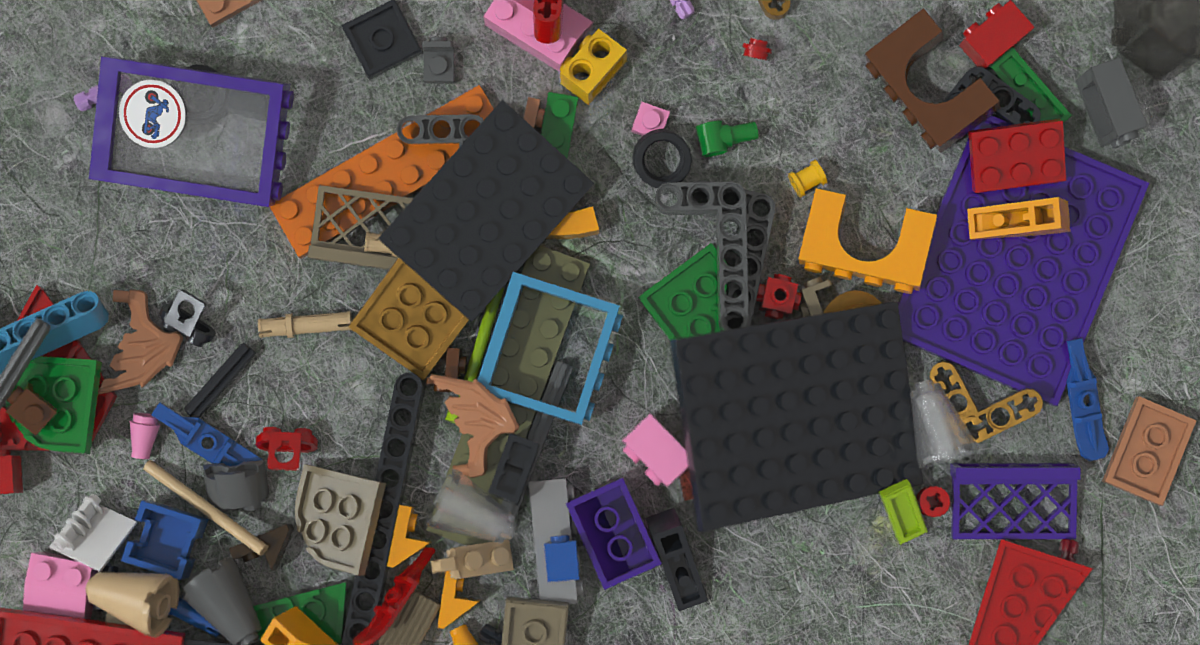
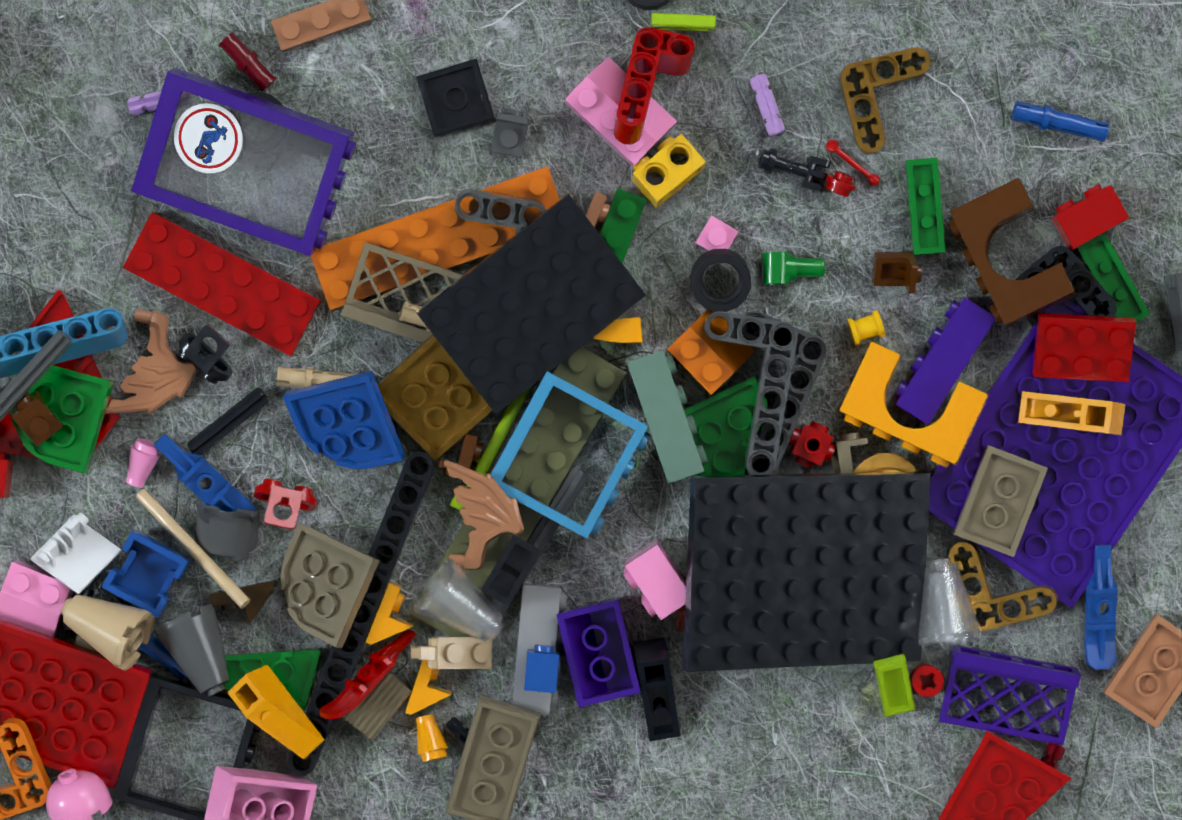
camera: 15 degrees right, 5 degrees up
none -> red plate [123,212,321,356]
none -> dark red pin [218,32,277,92]
none -> blue plate [283,371,405,469]
none -> sand green brick [627,350,708,484]
none -> orange slope [666,309,755,395]
none -> black hinge [758,148,831,193]
none -> red hinge [826,140,880,186]
none -> reddish brown bracket [871,252,922,294]
none -> dark purple brick [892,297,995,425]
none -> green plate [905,157,946,256]
none -> dark tan plate [953,445,1048,557]

